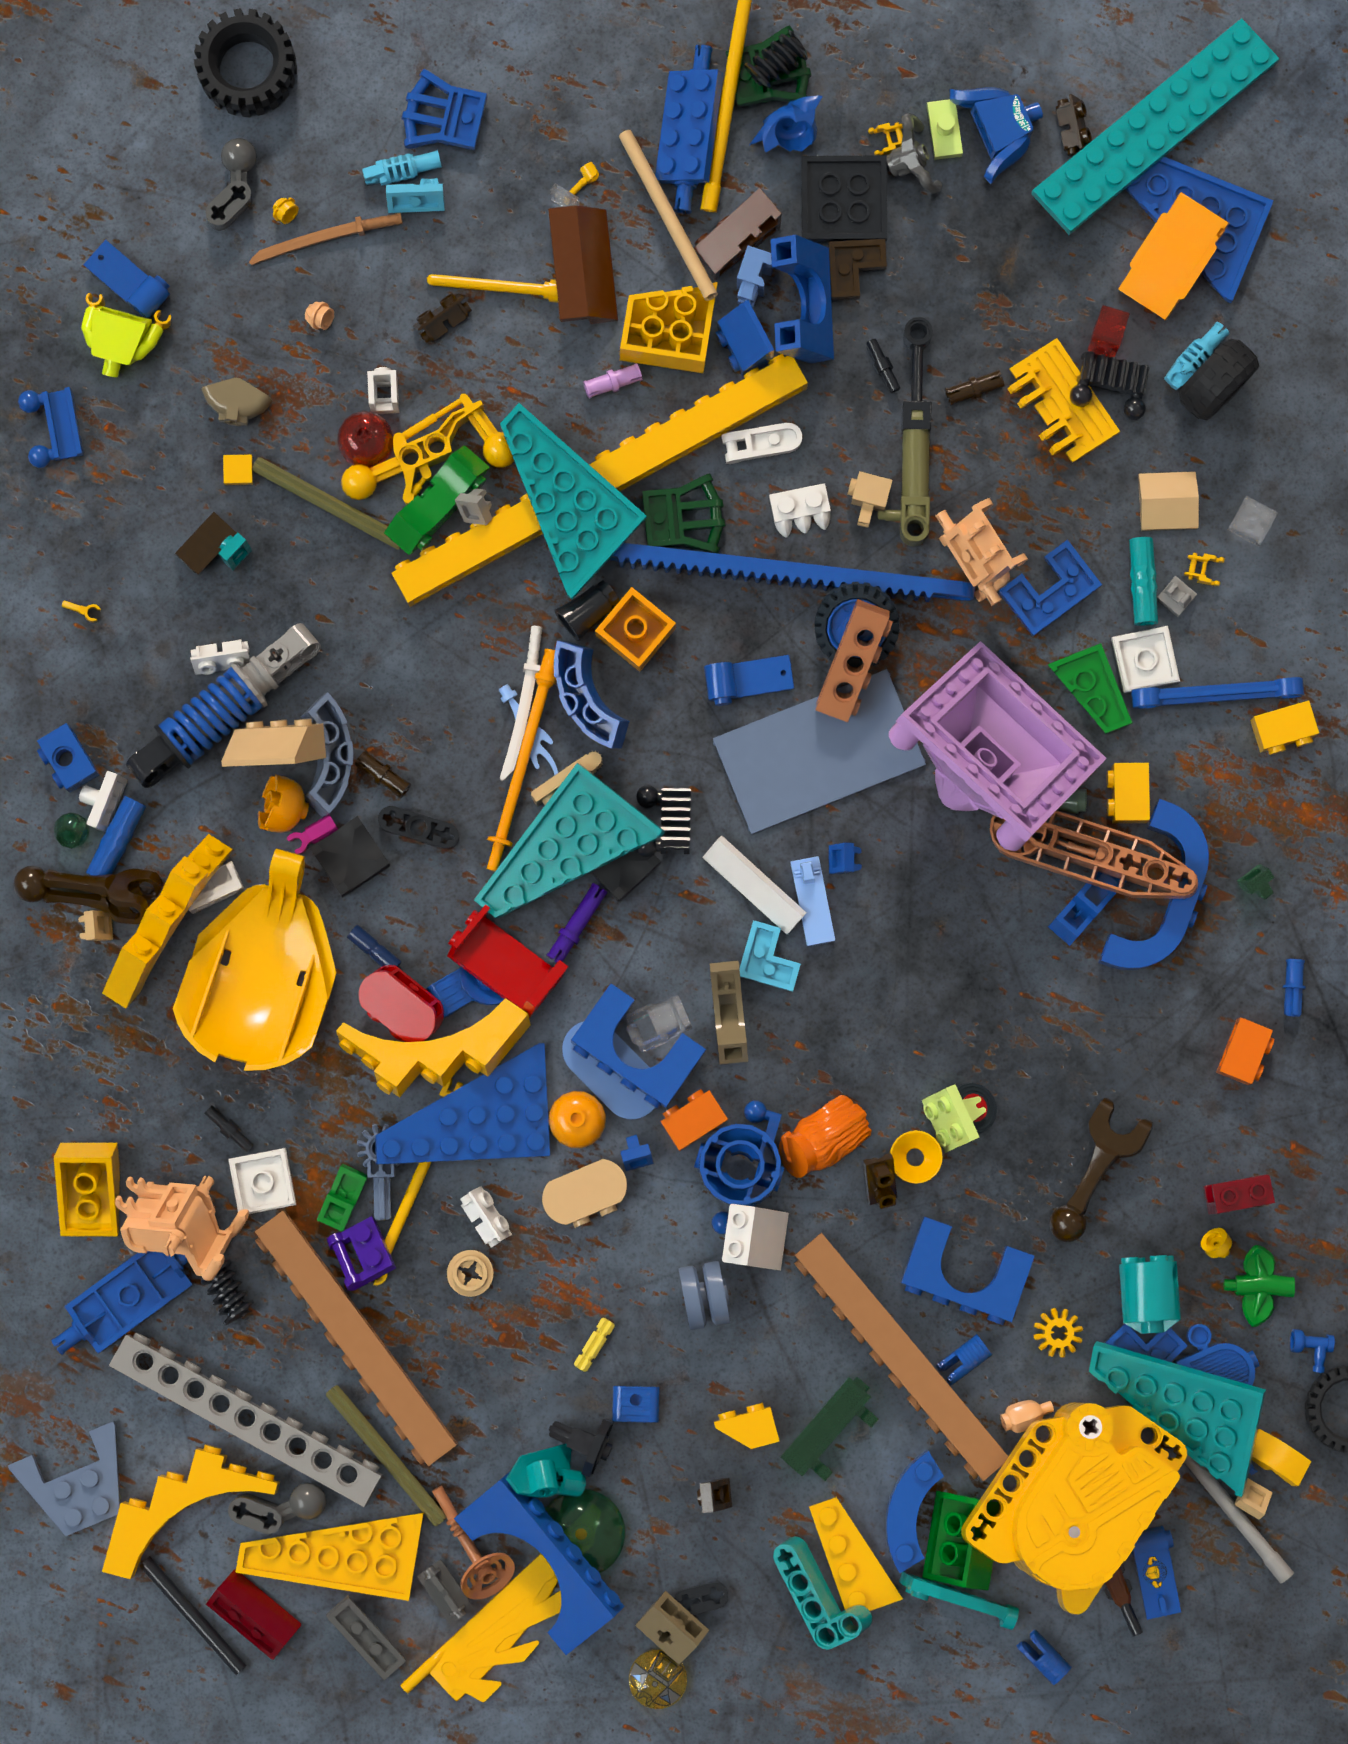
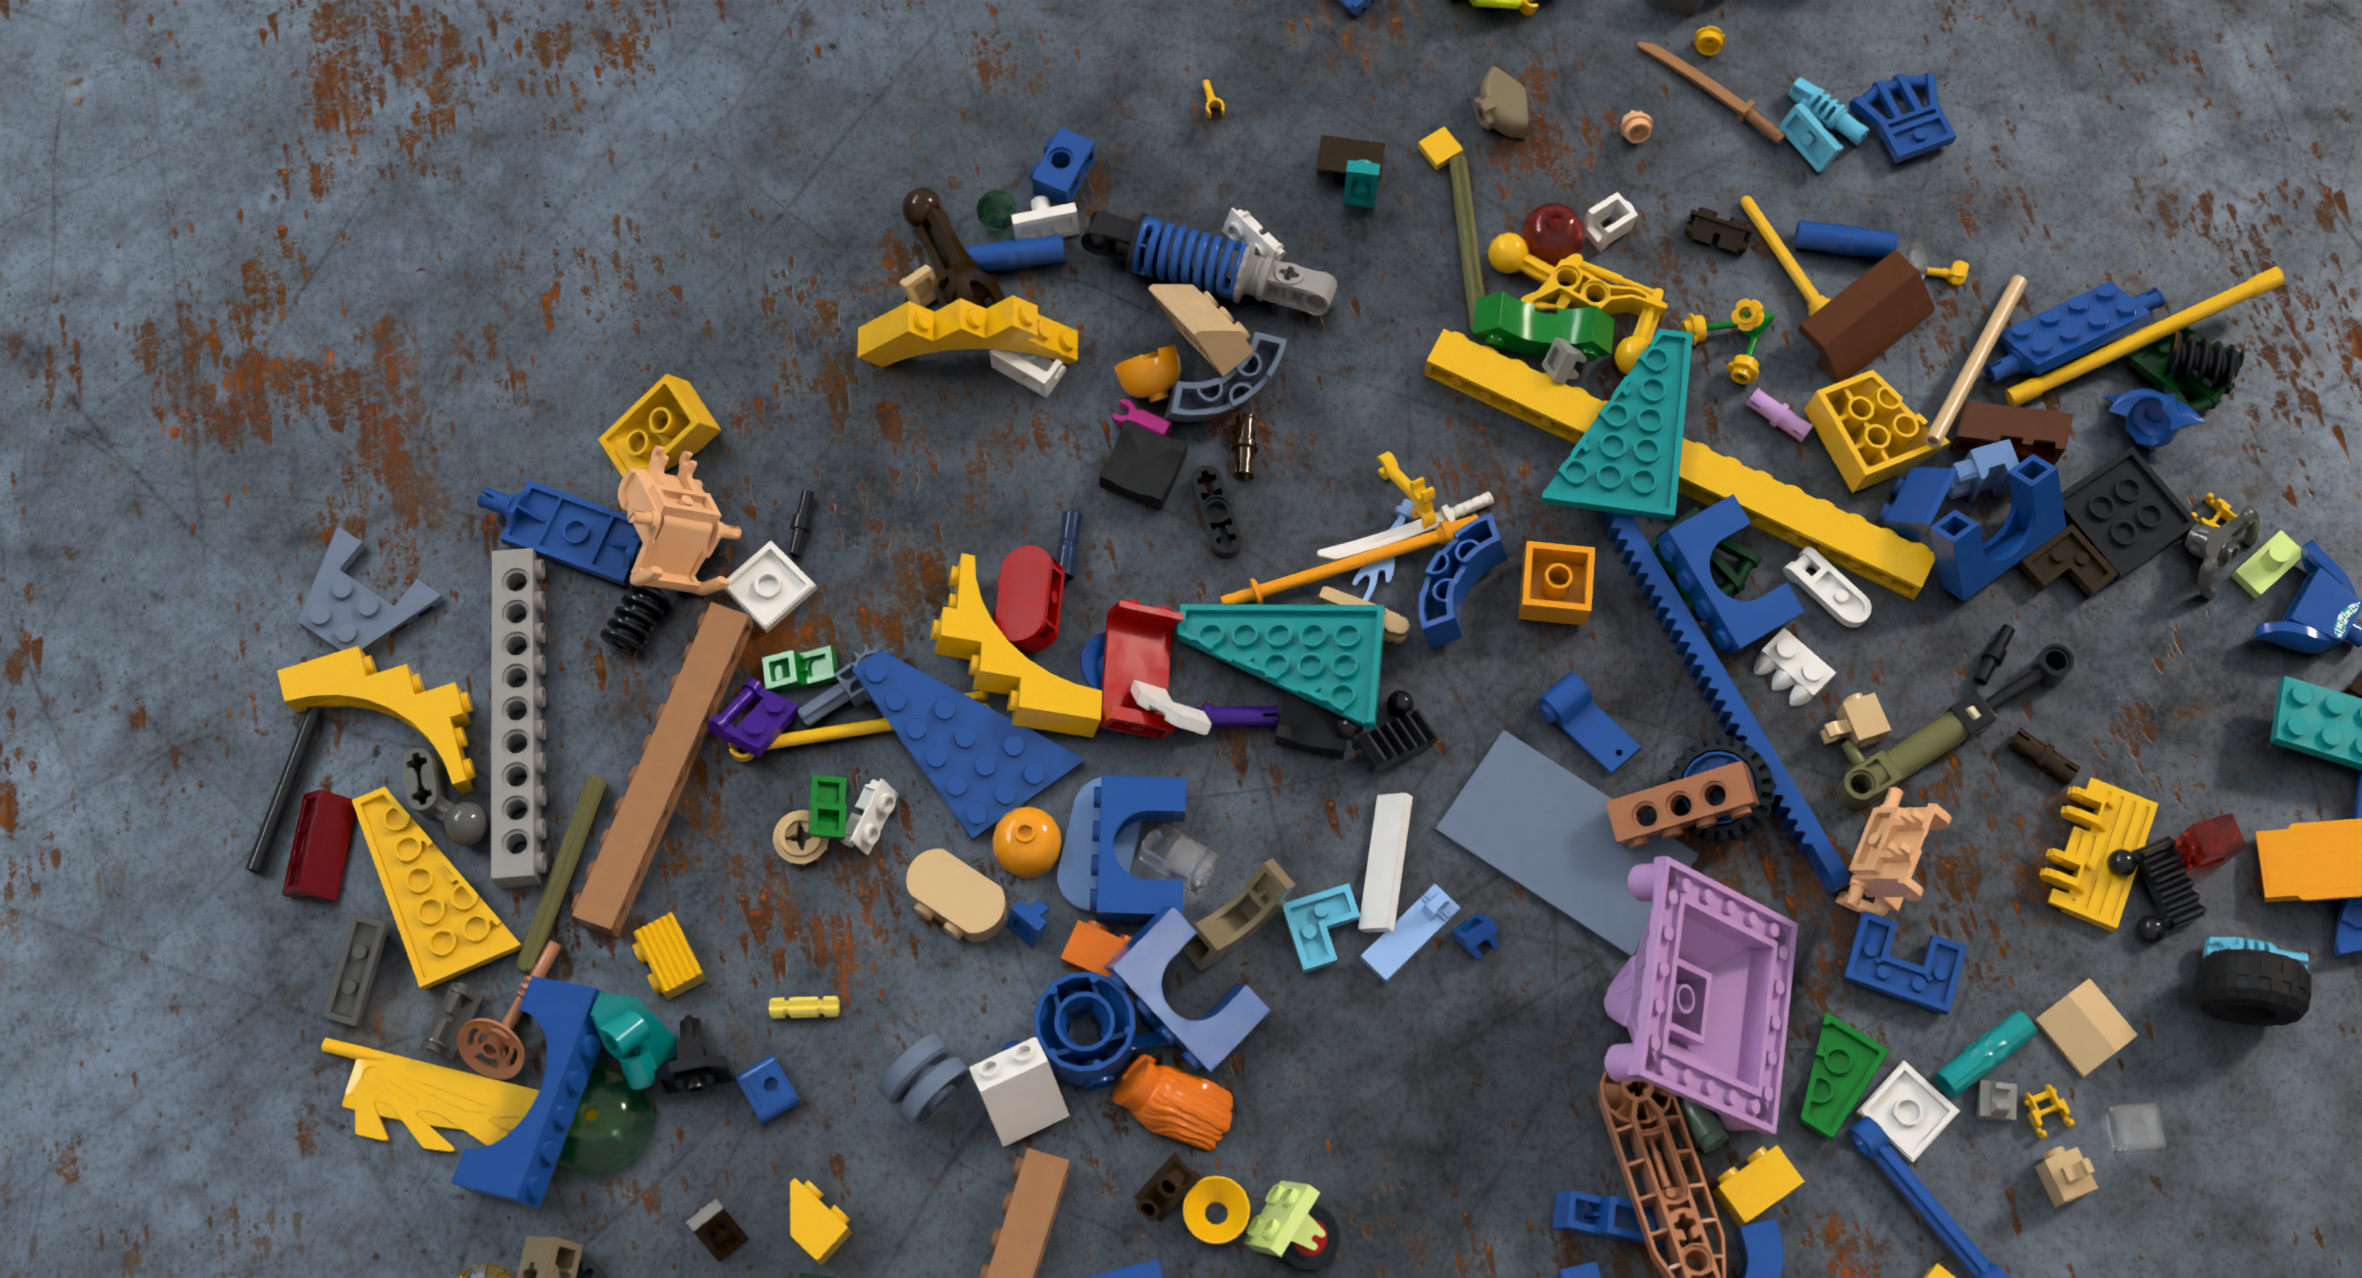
camera: 55 degrees right, 15 degrees down
yellow windscreen [173,848,336,1071] -> none
blue piece [426,967,474,1019] -> none
black plant [554,580,620,642] -> none
none -> yellow brick [632,912,707,1000]
none -> green slope [808,774,847,840]
none -> arch [1104,906,1271,1073]
none -> white tile [1130,680,1212,735]
none -> yellow bar [1377,451,1436,529]
none -> blue arch [1656,494,1805,657]
none -> yellow plant [1681,298,1774,384]
none -> blue axle [1794,220,1898,259]
none -> tan brick [2035,1146,2098,1208]

